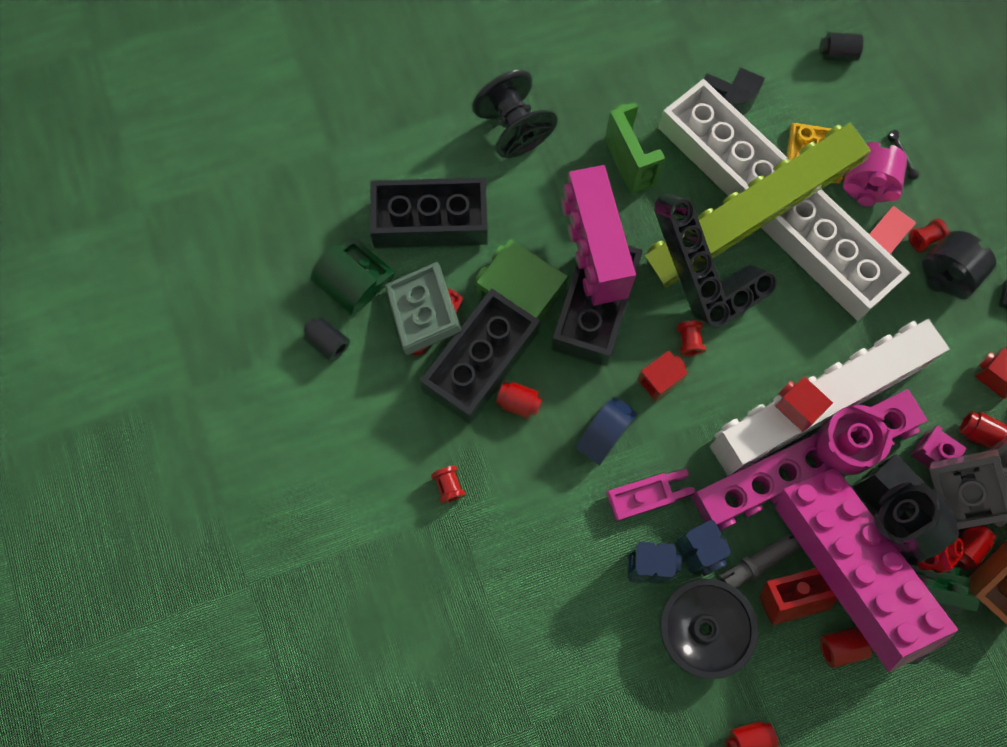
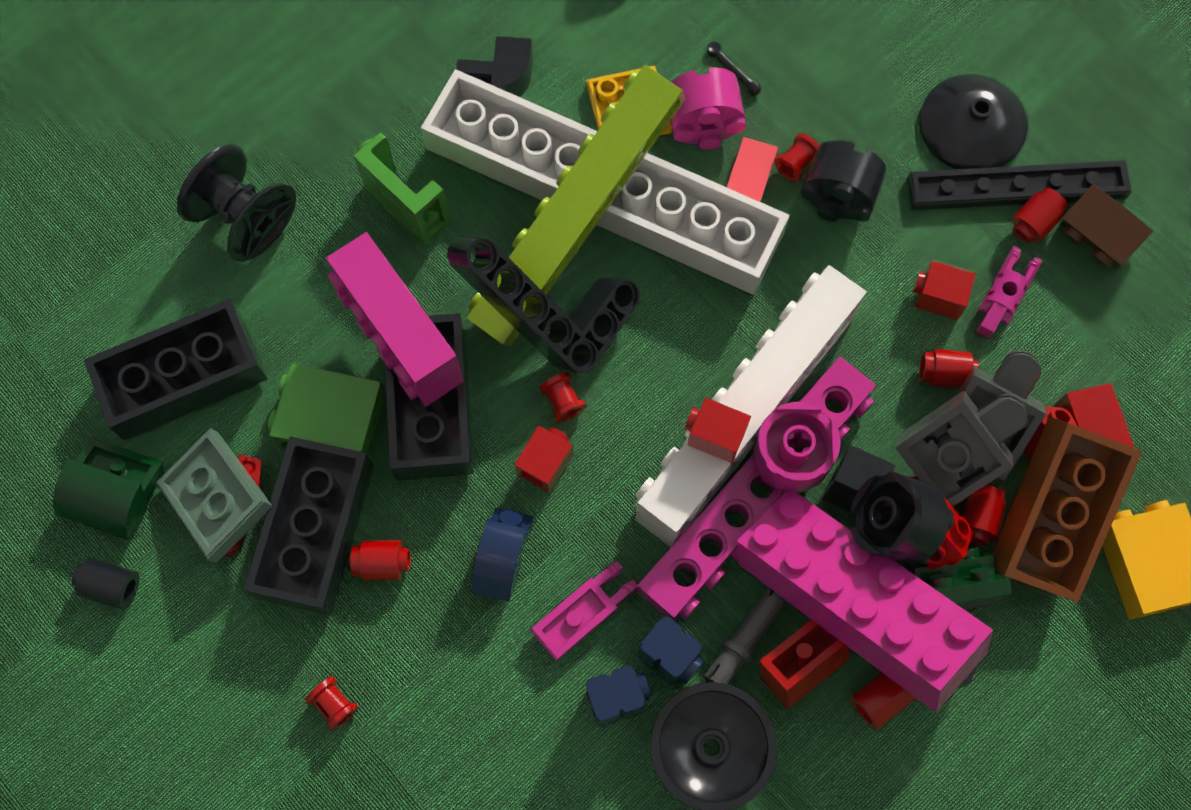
camera: 20 degrees left, 0 degrees up
dark pink brick [910,425,967,469] -> none

